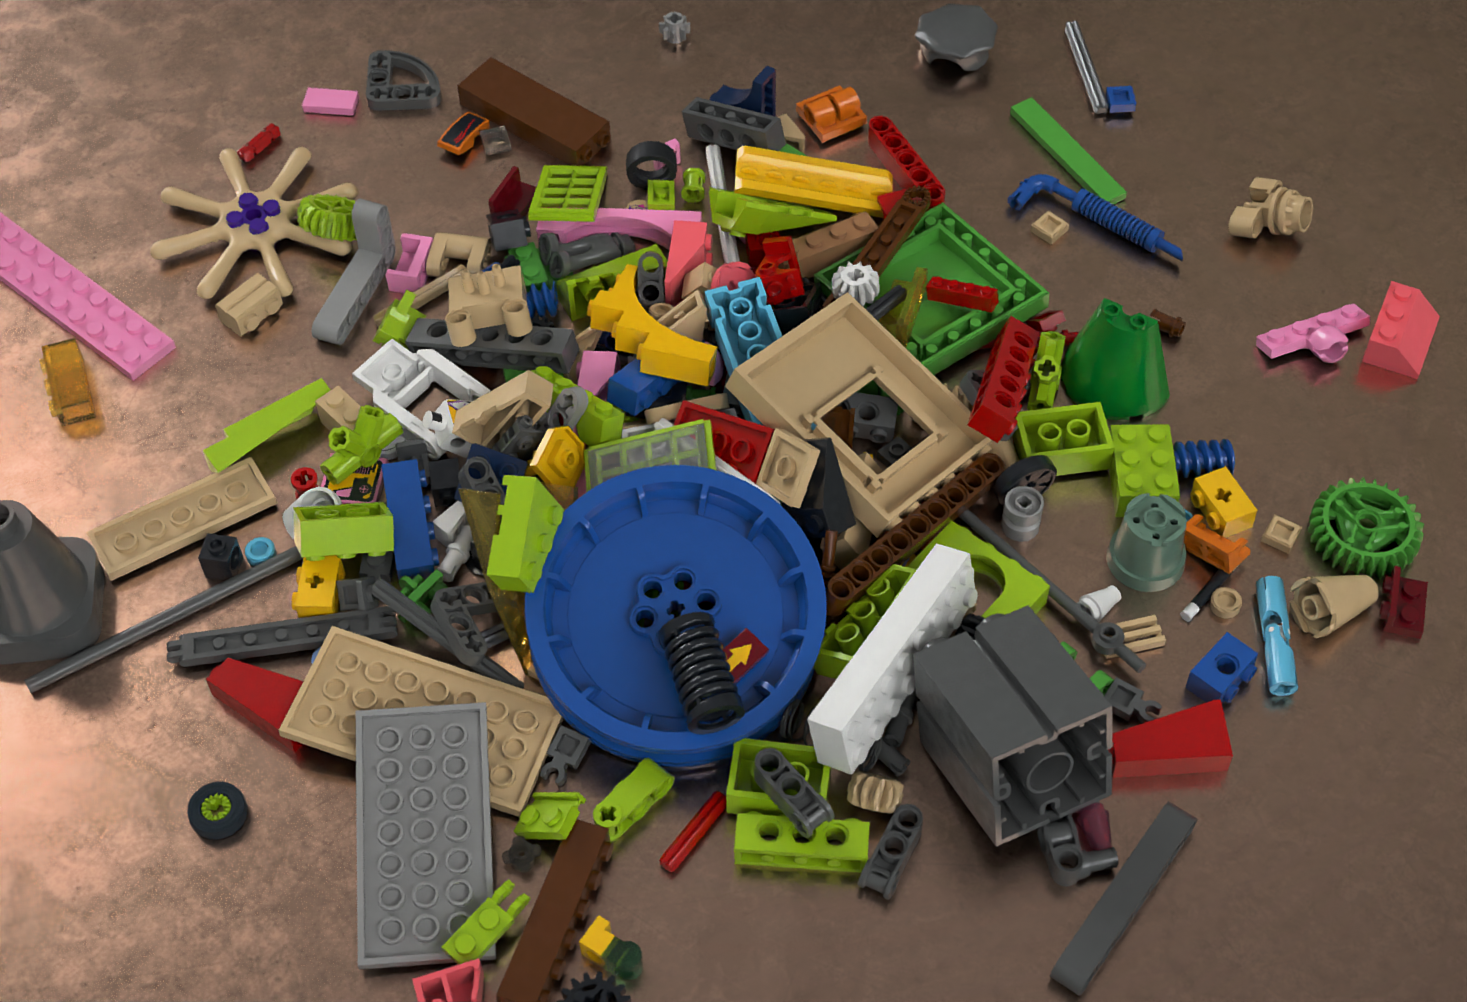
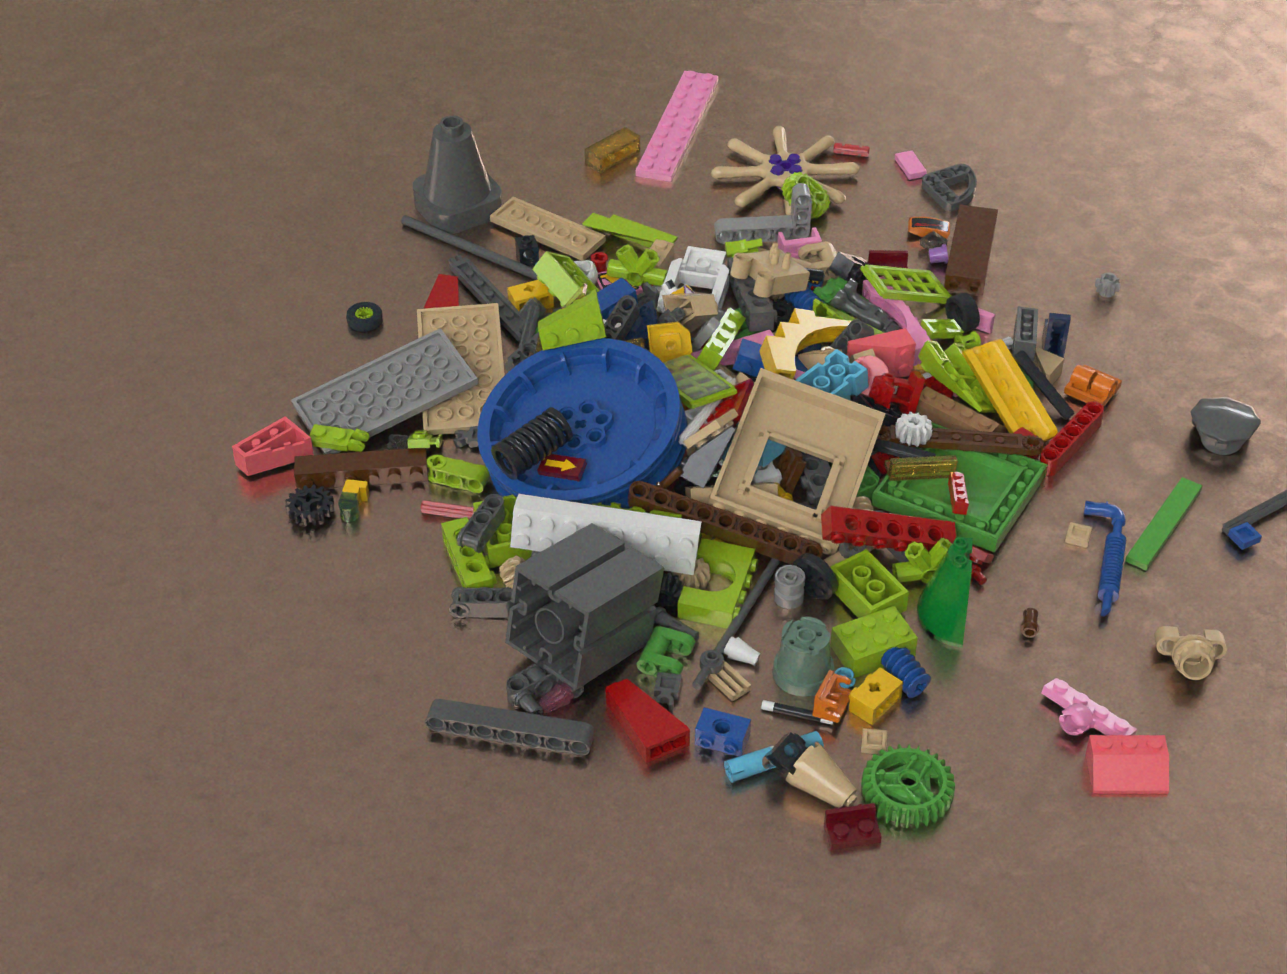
camera: 65 degrees right, 10 degrees down
tan brick [215,273,283,337] -> none
tan tile [1209,587,1242,619] -> none
none -> black brick [765,732,807,774]
none -> medium lavender piece [928,244,948,264]
none -> black axle [1014,350,1074,420]

